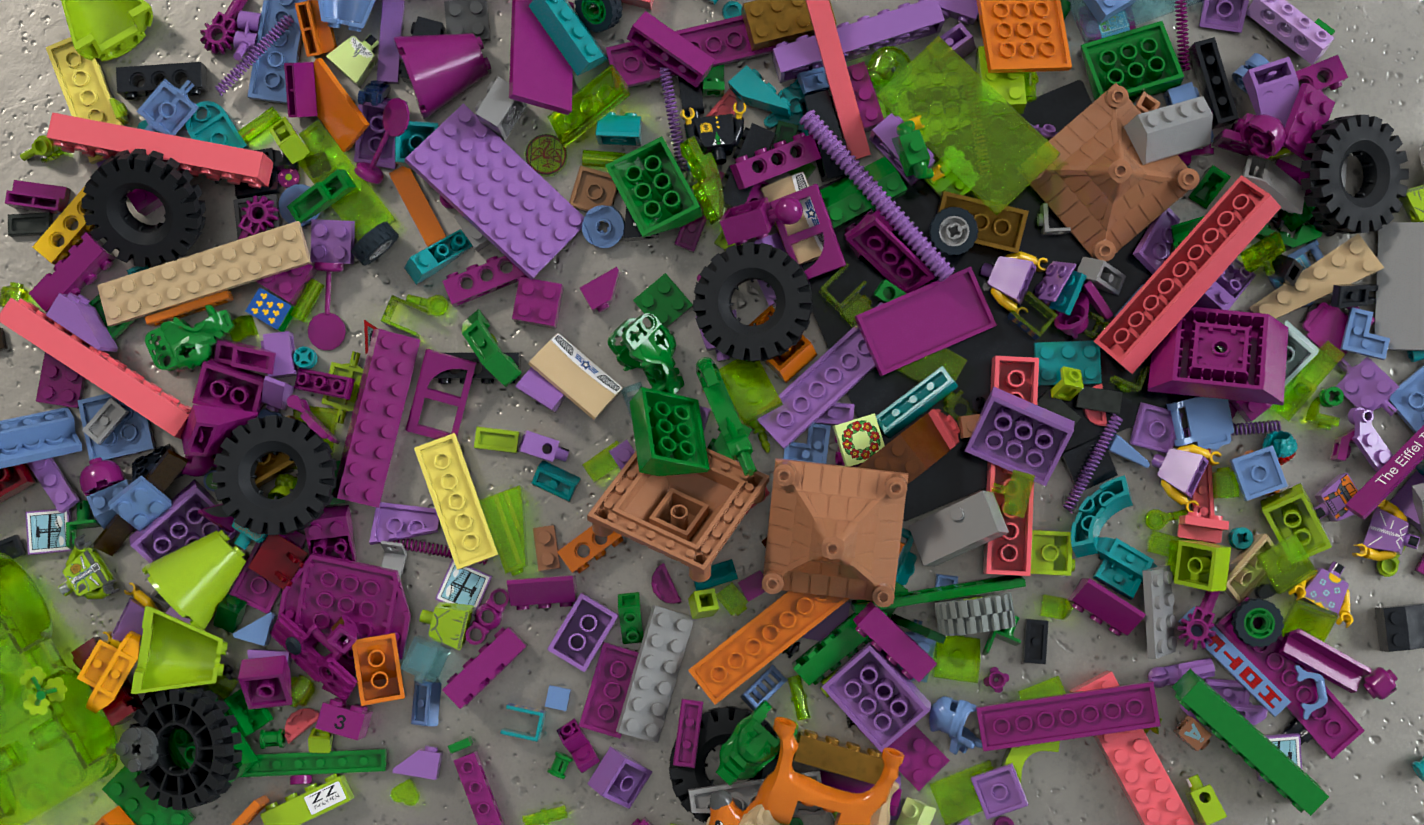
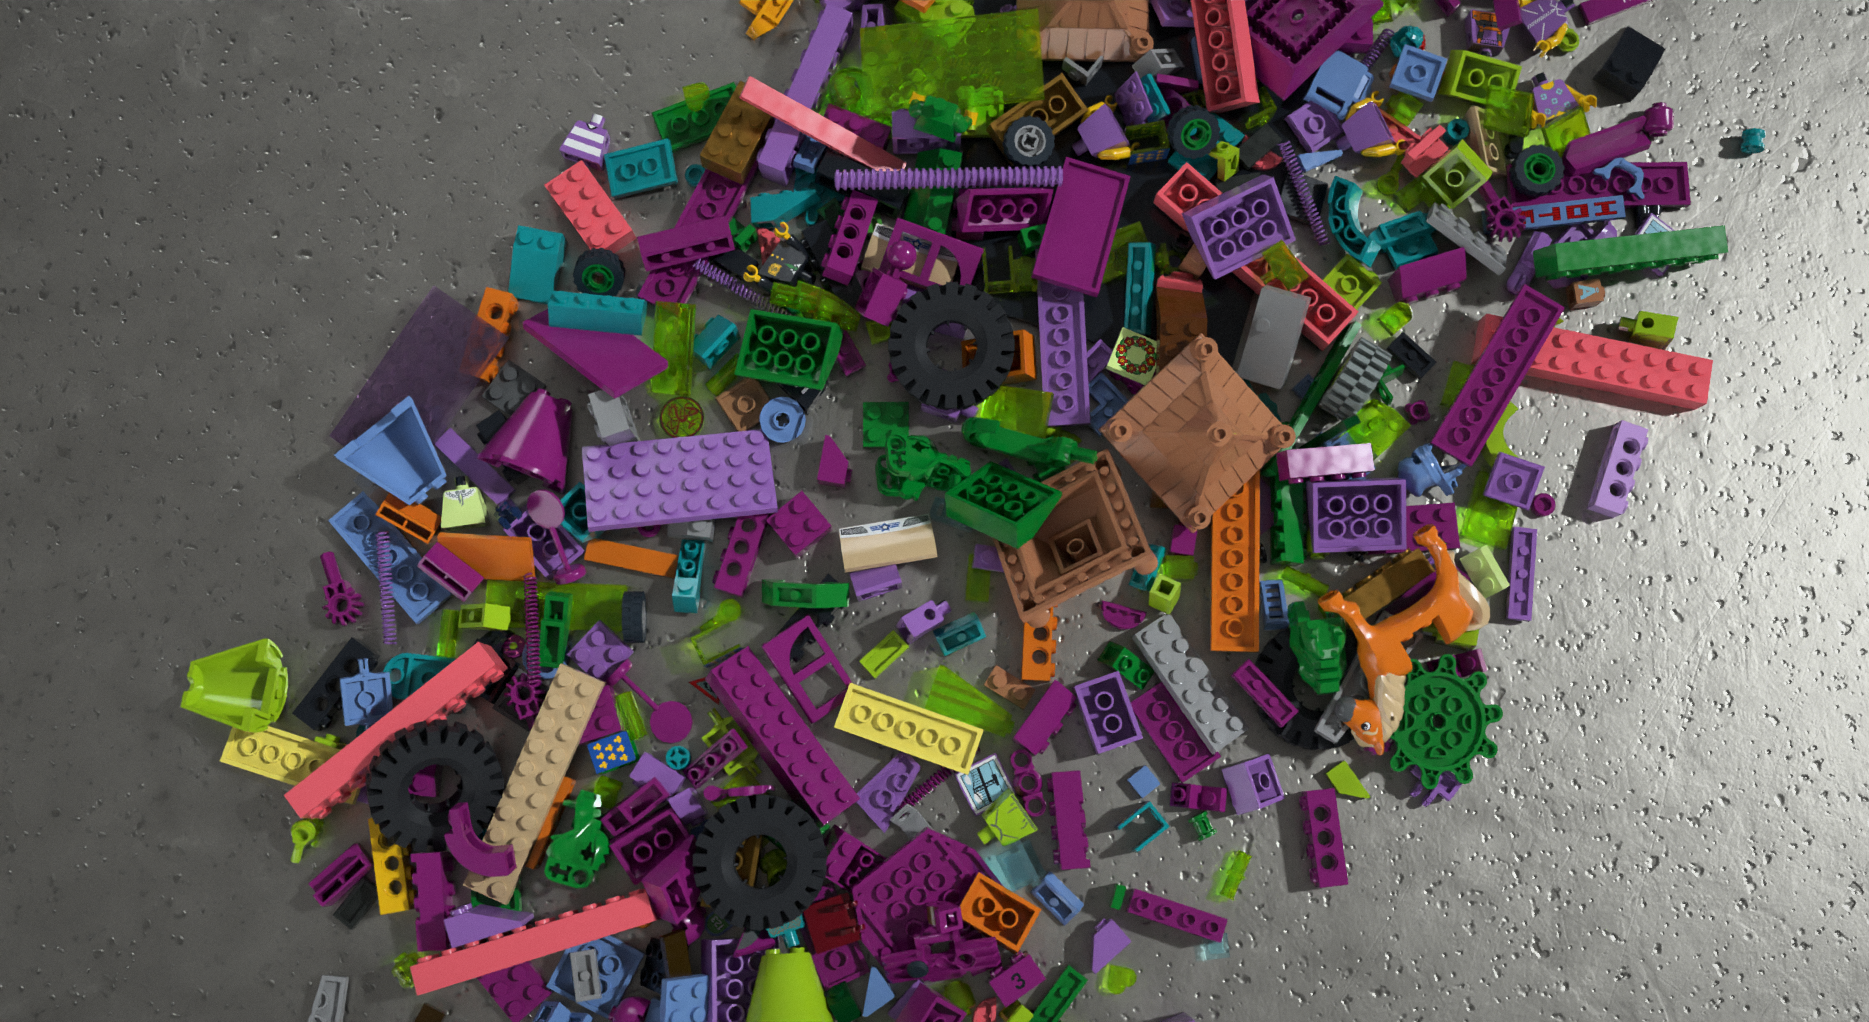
camera: 55 degrees left, 5 degrees down
medium lavender beam [233,10,261,61] -> none
none -> magenta arch [444,802,517,877]
none -> magenta piece [523,572,542,688]
none -> black wheel [1167,105,1220,159]

